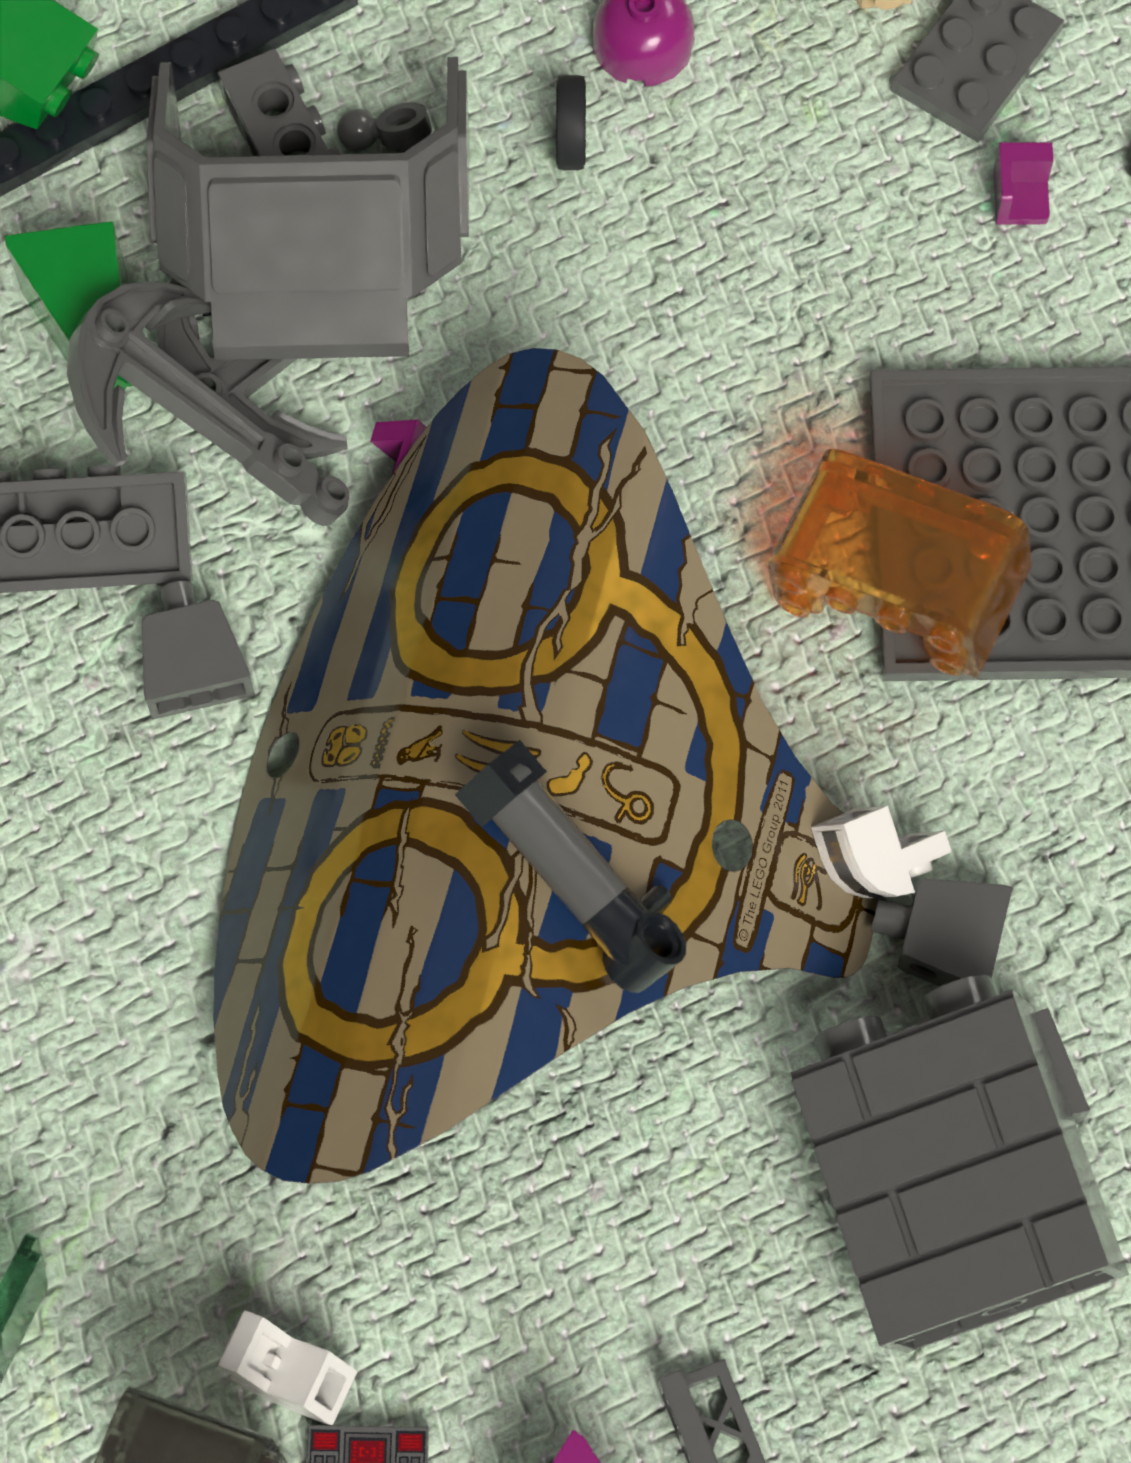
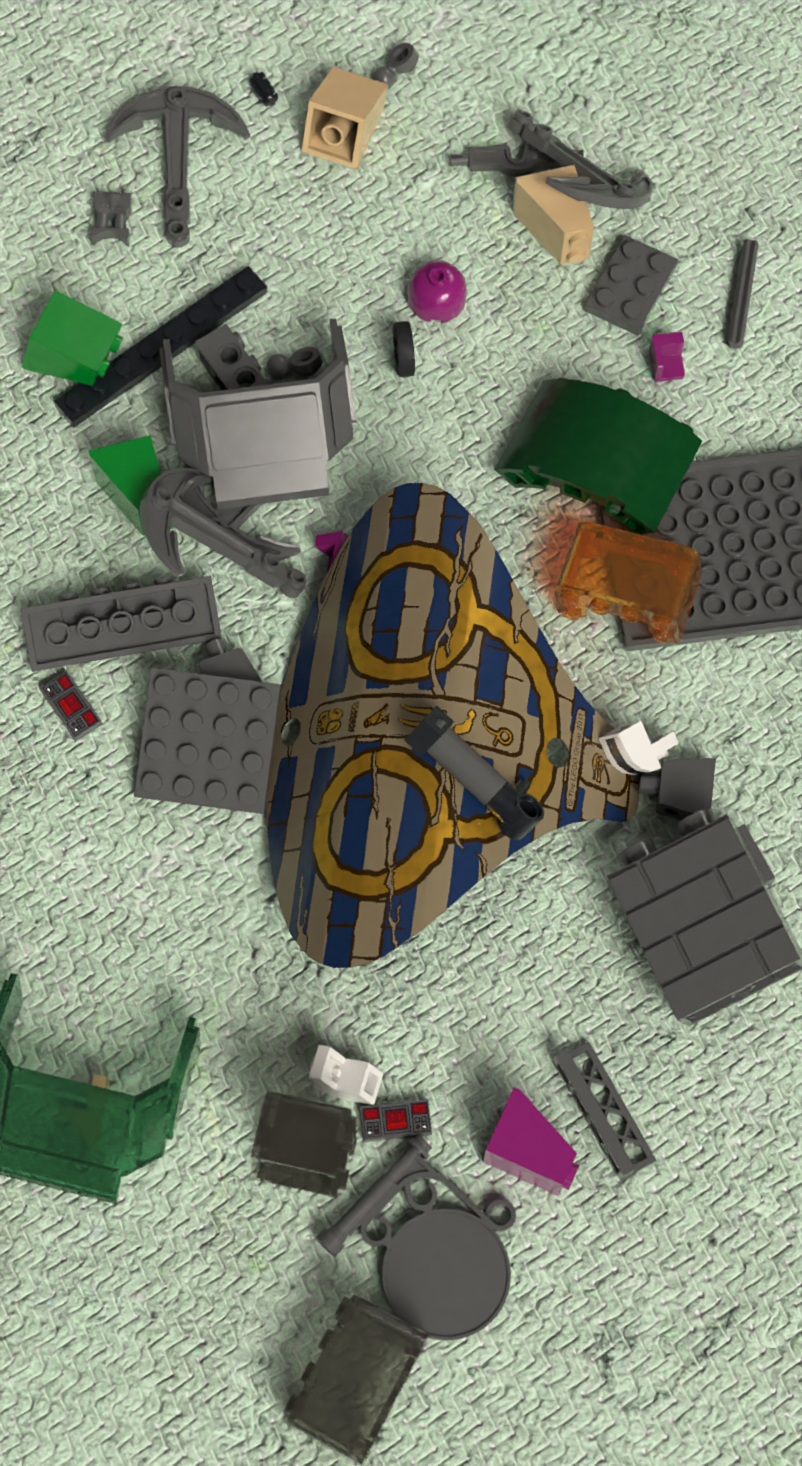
camera: 10 degrees left, 0 degrees up
none -> dark grey plate [134,667,281,814]
none -> dark green panel [494,377,702,535]

